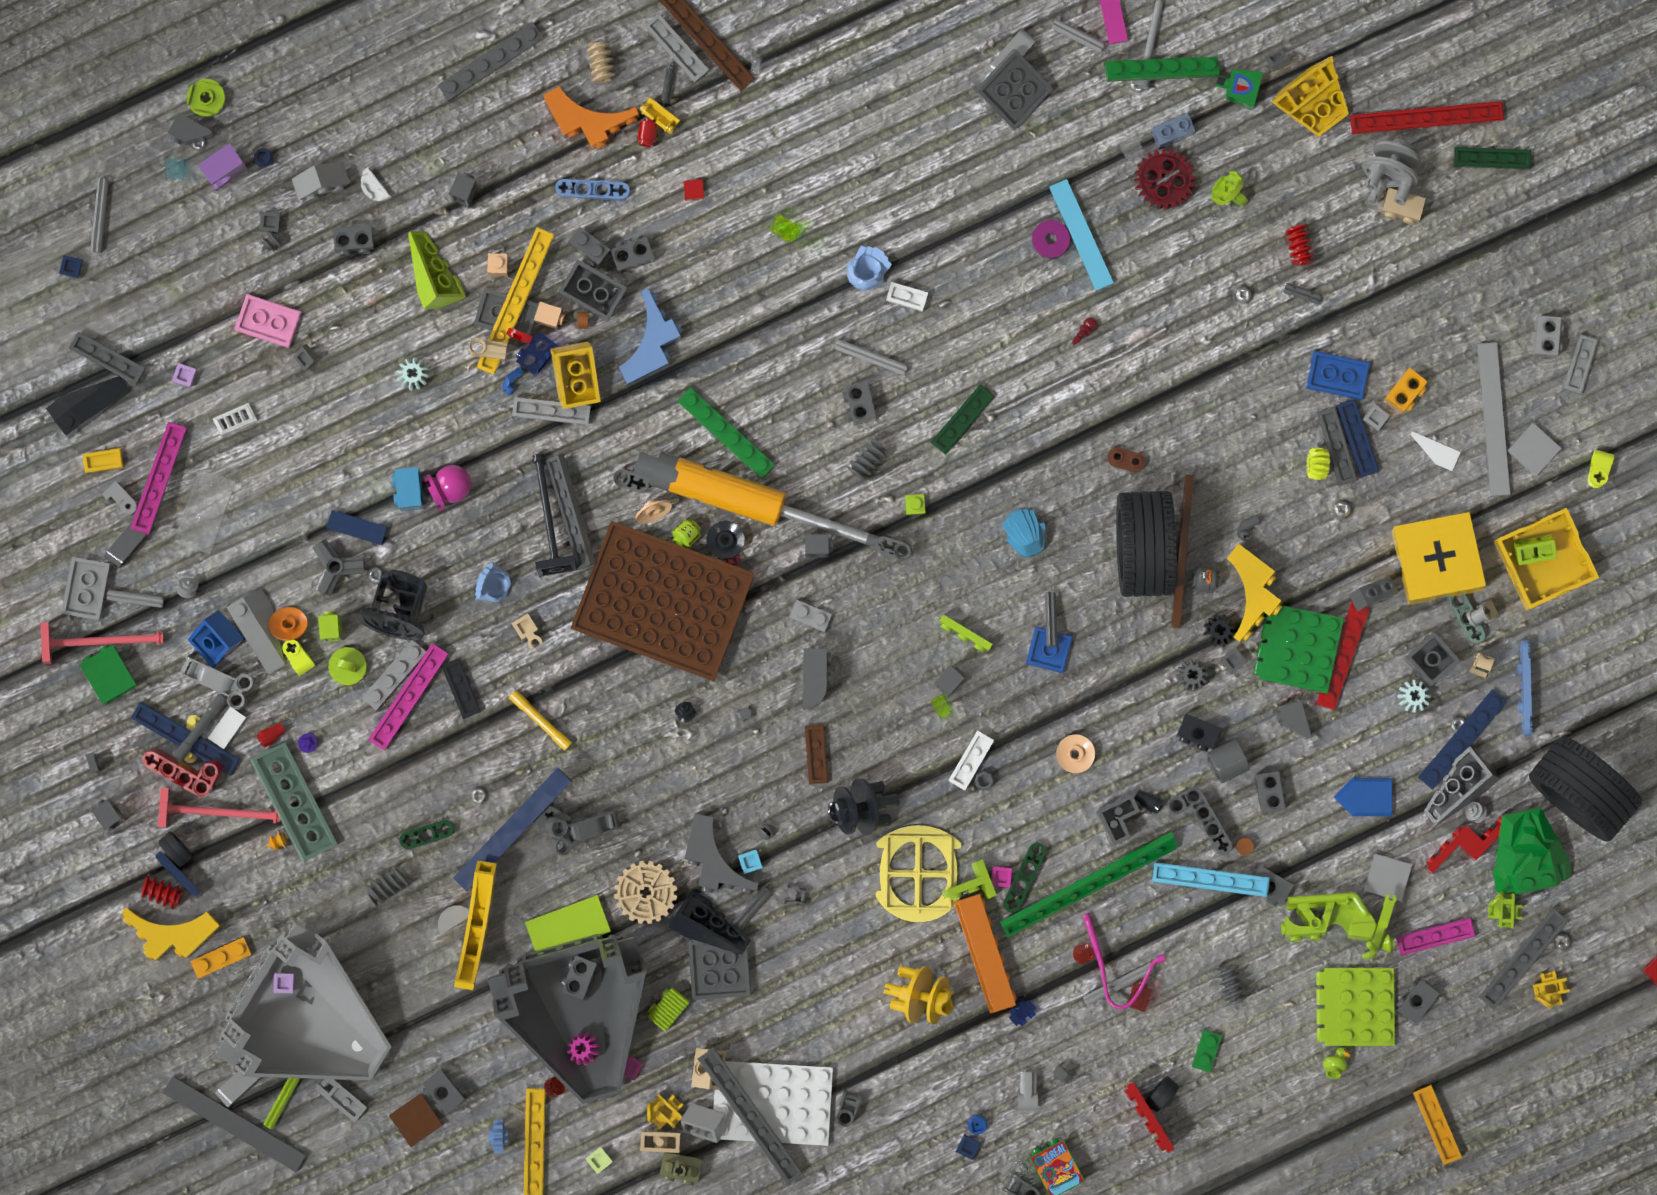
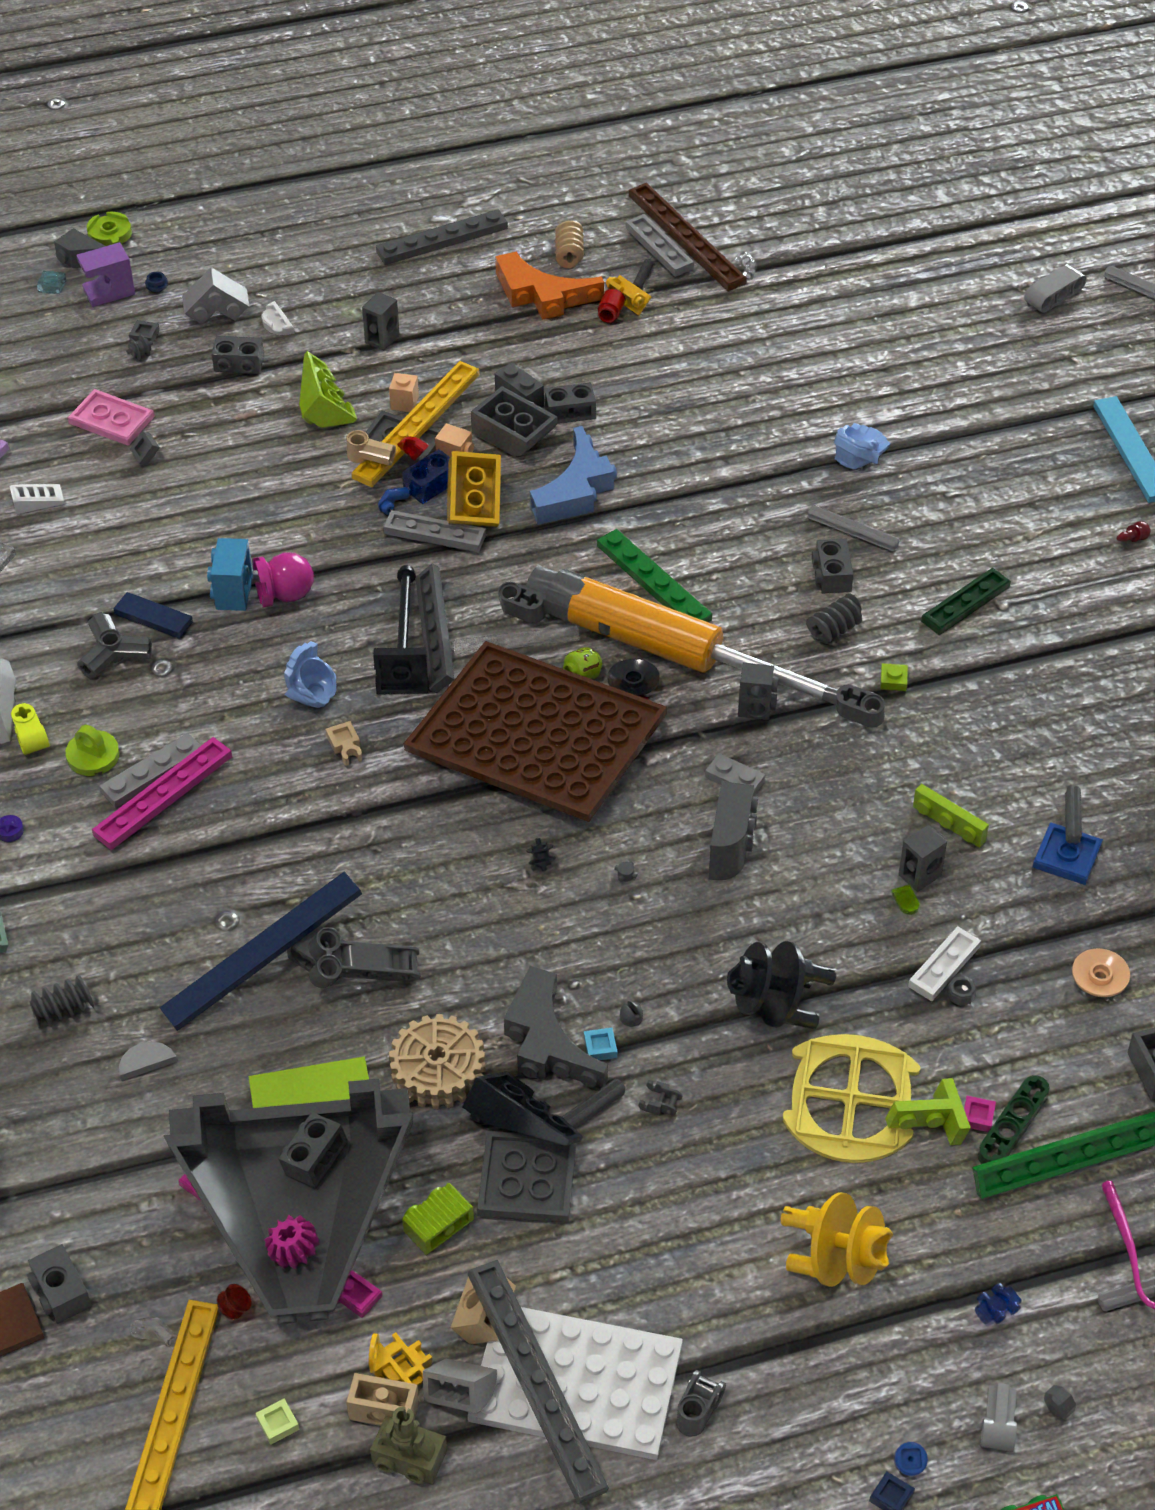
camera: 10 degrees right, 35 degrees down
orange dish [269,607,308,641] -> none
lime brick [318,612,343,642] -> none
black piece [357,570,428,640] -> none
light aqua gear [397,358,429,391] -> none
dark green beam [399,820,454,849] -> none
black tile [441,659,481,719] -> none
yellow arch [454,860,497,990] -> none
medium blue gear [489,1119,509,1154] -> none
yellow piece [509,690,572,751] -> none
medium blue beam [555,179,630,201] -> none
dark orange piece [577,312,589,329] -> none
light nougat dish [635,500,672,524] -> none
red tile [683,179,704,201] -> none
clear neon green bracket [767,213,801,243] -> none
reddish brown tile [805,725,828,784] -> none
white plate [886,282,928,312] -> none
orange brick [954,894,1016,1013] -> none
dark grey plate [975,49,1053,131] -> none
dark azure hair [1002,509,1045,558] -> none
magenta tile [1032,220,1070,259] -> none
clear red wheel [1073,943,1094,964] -> none

